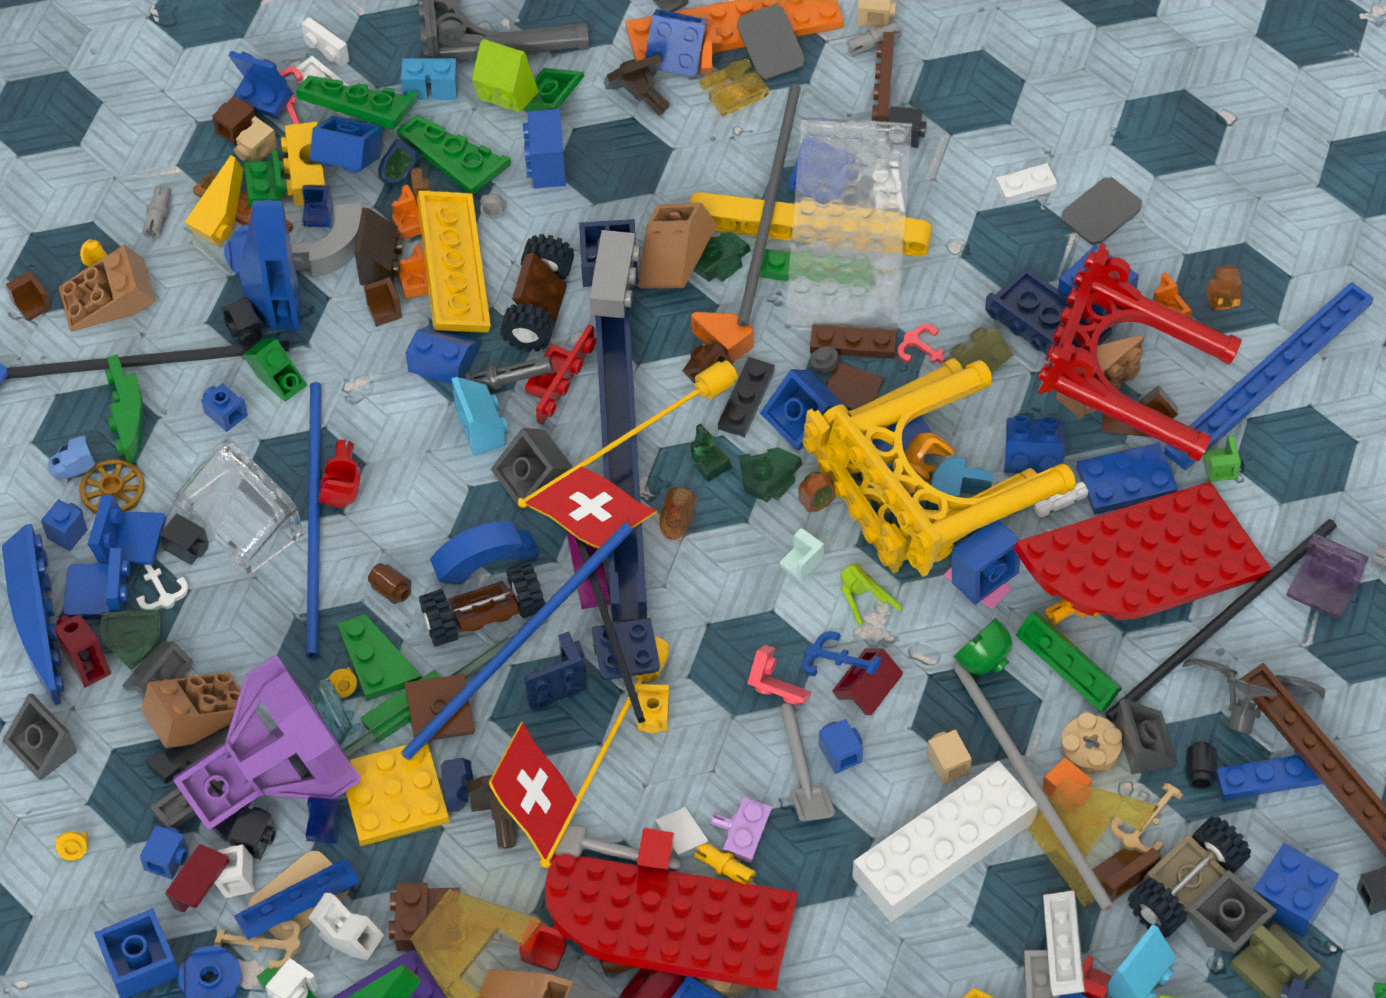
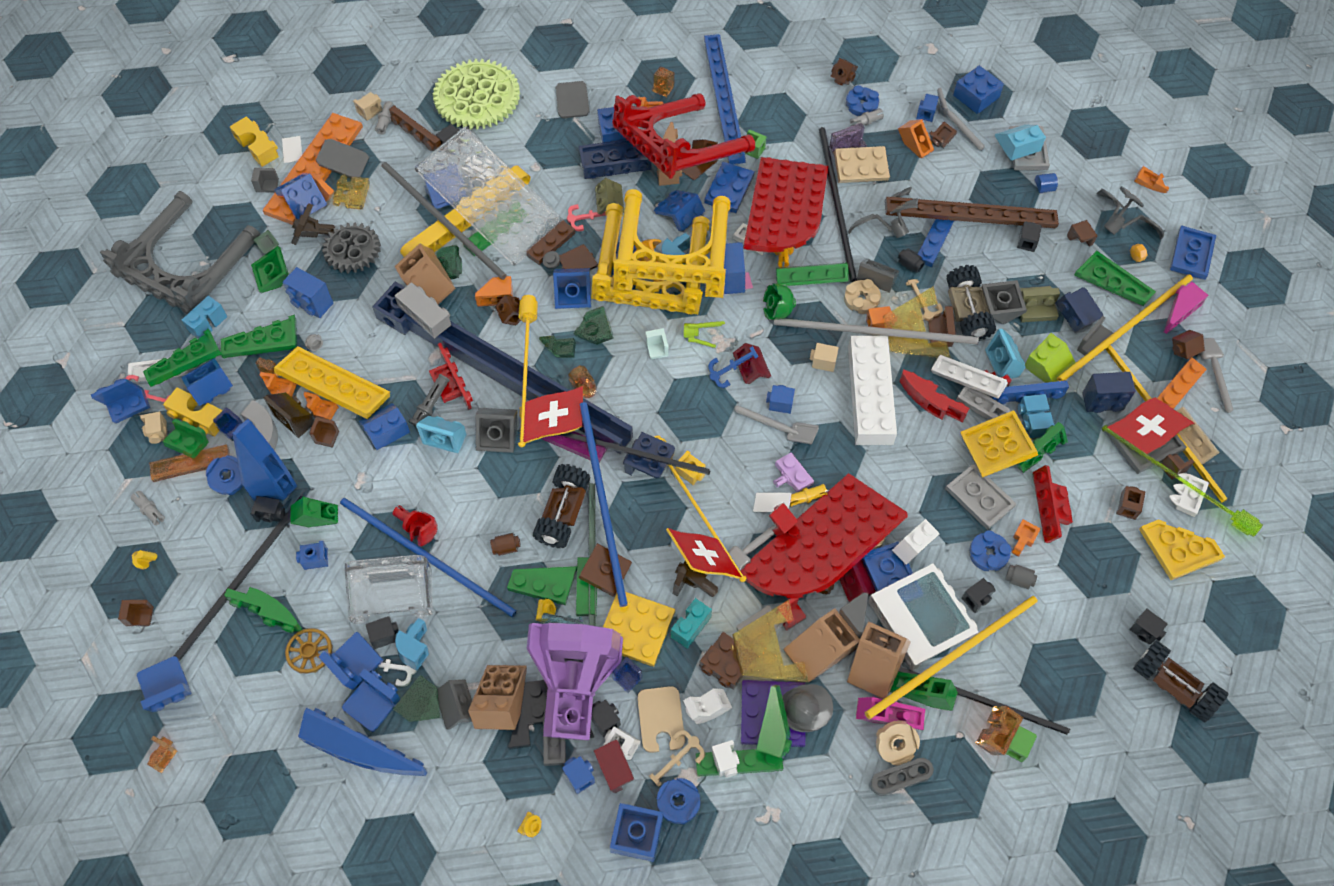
camera: 55 degrees left, 5 degrees up
dark grey slope [2,694,77,779] -> none
blue brick [41,499,88,551] -> none
medium blue rock [48,435,96,478] -> none
dark red torso [54,615,111,688] -> none
medium nougat slope [58,245,156,331] -> none
yellow slope [185,155,243,247] -> none
reddish brown brick [212,96,255,146] -> none
blue plate [234,858,360,940] -> none
white plate [302,17,349,67] -> none
rock [378,139,420,183] -> none
blue arch [430,521,539,585] -> none
dark blue rock [441,758,474,812] -> none
lime slope [472,39,539,112] -> none
plate [500,234,575,352] -> none
dark blue bracket [524,631,586,709] -> none
black plate [718,357,775,438] -> none
coral bracket [747,644,812,705] -> none
dark orange rock [798,471,835,512] -> none
white plate [996,163,1058,204] -> none
blue brick [1253,843,1339,937] -> none
none -> brick [253,230,279,256]
none -> dark grey gear [322,222,381,274]
none -> dark azure brick [395,618,429,671]
none -> yellowish green gear [433,59,520,130]
none -> teal brick [671,598,712,649]
none -> tan plate [834,146,890,183]
none -> red slope [899,370,970,423]

